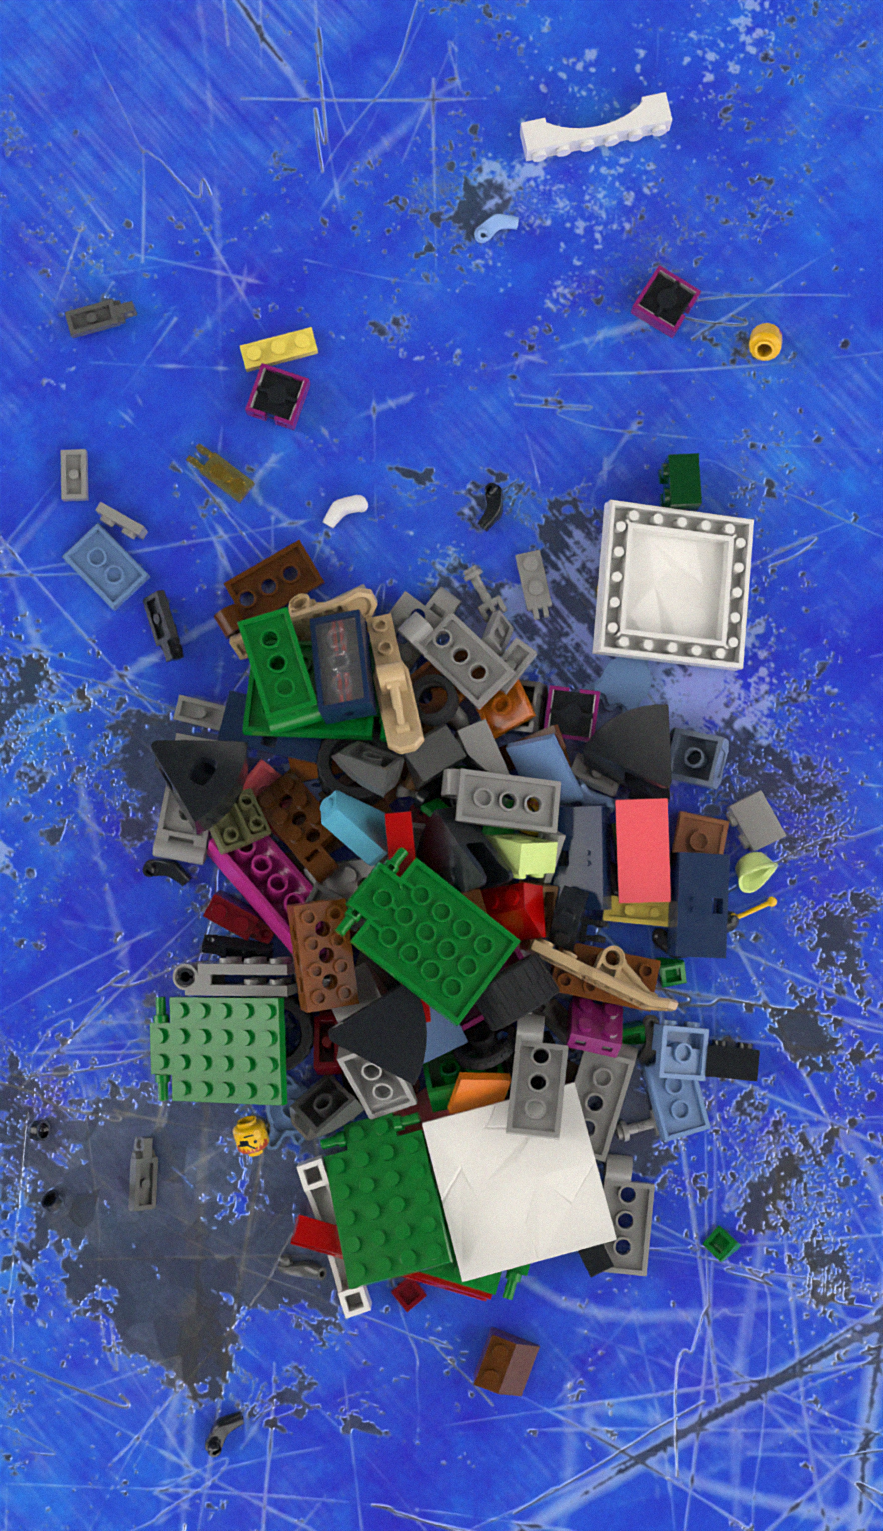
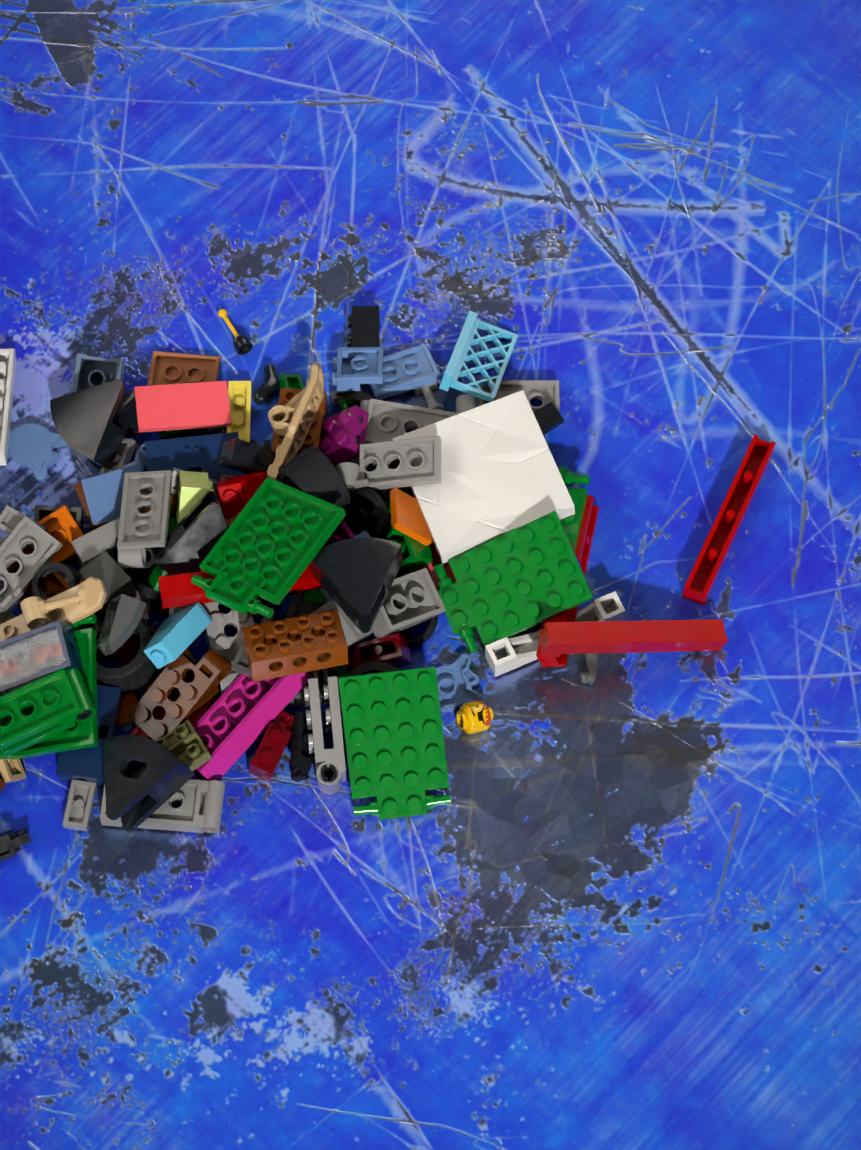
camera: 95 degrees left, 20 degrees down
black hinge [28,1120,51,1141] -> none
black hinge [41,1189,65,1213] -> none
dark grey hinge [128,1136,158,1211] -> none
black arm [142,859,192,887] -> none
black arm [205,1411,244,1457] -> none
dark grey slope [289,1075,364,1141] -> none
dark red plate [391,1278,427,1312] -> none
slope [473,1327,540,1396] -> none
black piece [544,685,600,741] -> none
dark blue brick [667,852,730,958] -> none
green slope [702,1225,742,1263] -> none
light grey slope [726,790,786,852] -> none
yellowish green helmet [735,852,778,893] -> none
none -> medium azure fence [439,310,518,402]
none -> red tile [538,619,728,654]
none -> red tile [682,434,776,606]

